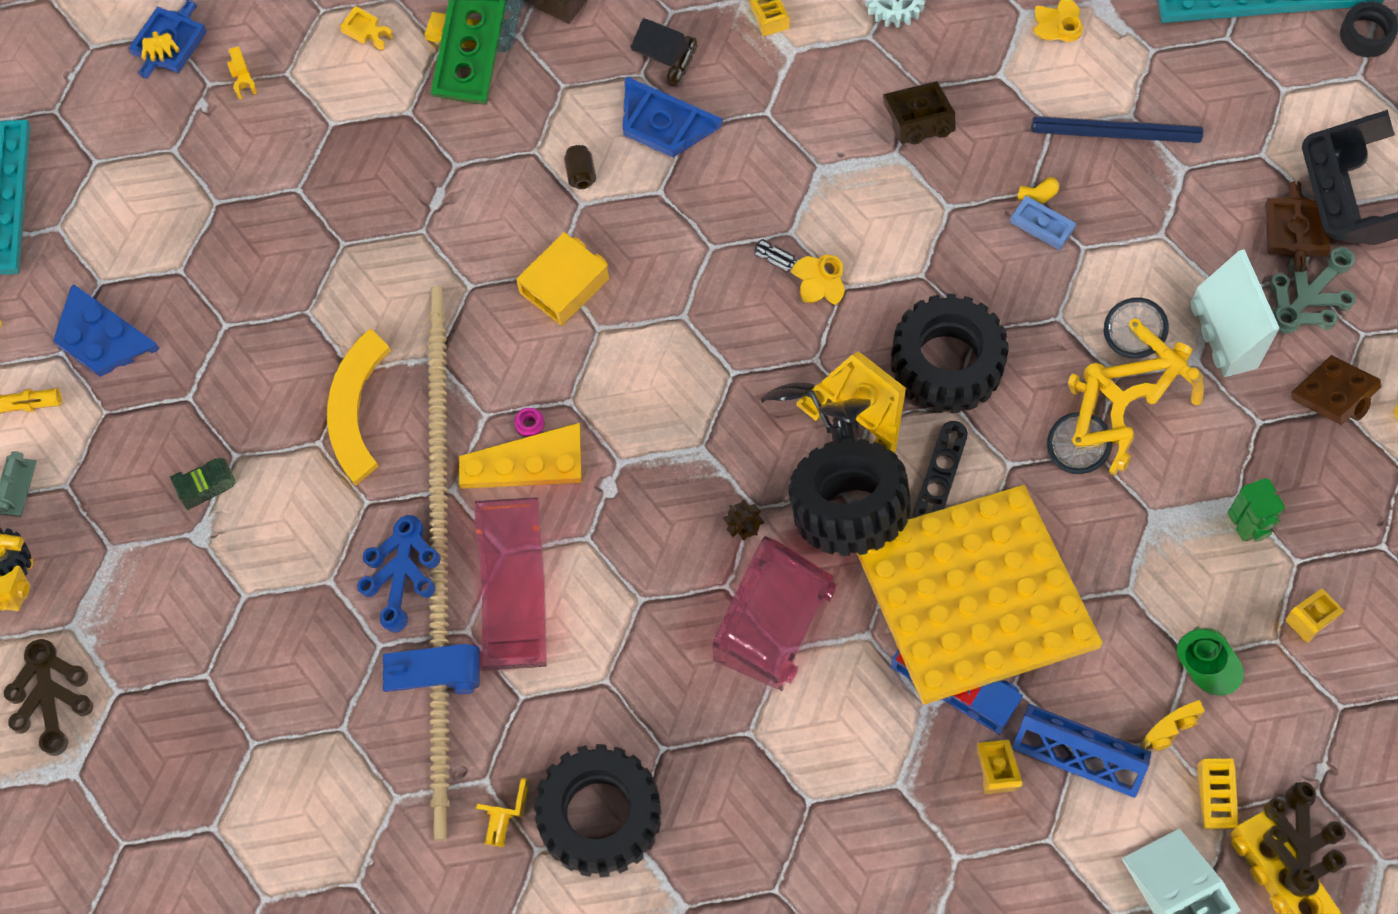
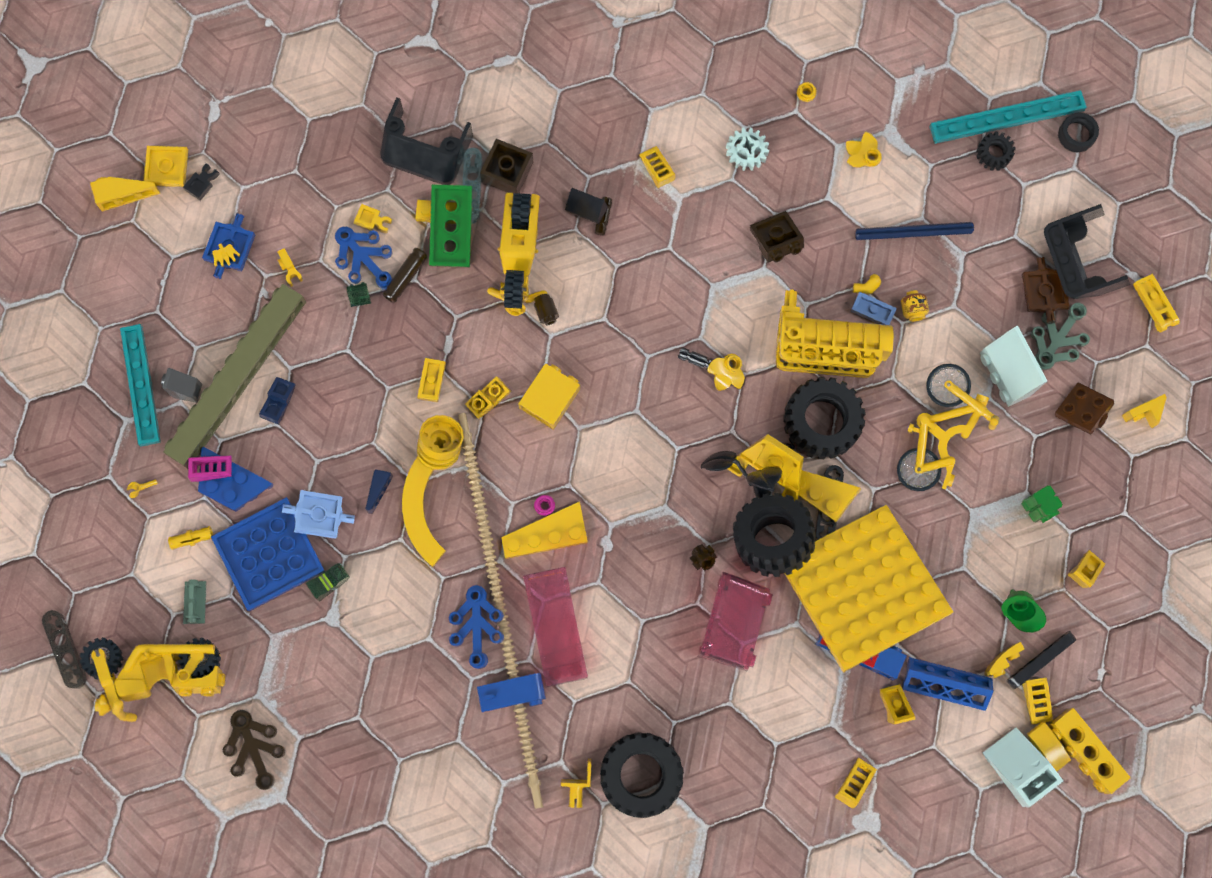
camera: 15 degrees left, 10 degrees up
blue wing [623,76,723,158] -> none
dark brown plant [1263,782,1346,897] -> none
none -> dark grey slope [161,368,202,403]
none -> olive brick [163,284,306,469]
none -> dark pink slope [188,455,232,482]
none -> blue plate [211,497,325,612]
none -> dark blue slope [259,377,296,425]
none -> light blue plate [282,490,355,539]
none -> blue plant [335,226,393,289]
none -> clear green tile [347,282,371,307]
none -> dark blue slope [365,469,393,514]
none -> dark brown axle [383,248,427,303]
none -> yellow wheel [416,415,464,470]
none -> yellow plate [417,358,446,402]
none -> yellow slope [465,376,512,419]
none -> yellow piece [487,193,548,316]
none -> yellow piece [775,289,894,378]
none -> yellow wing [798,470,861,522]
none -> yellow slope [835,757,877,809]
none -> yellow head [901,290,929,322]
none -> black tyre [976,132,1016,171]
none -> black beam [1007,631,1077,690]
none -> yellow slope [1027,722,1071,772]

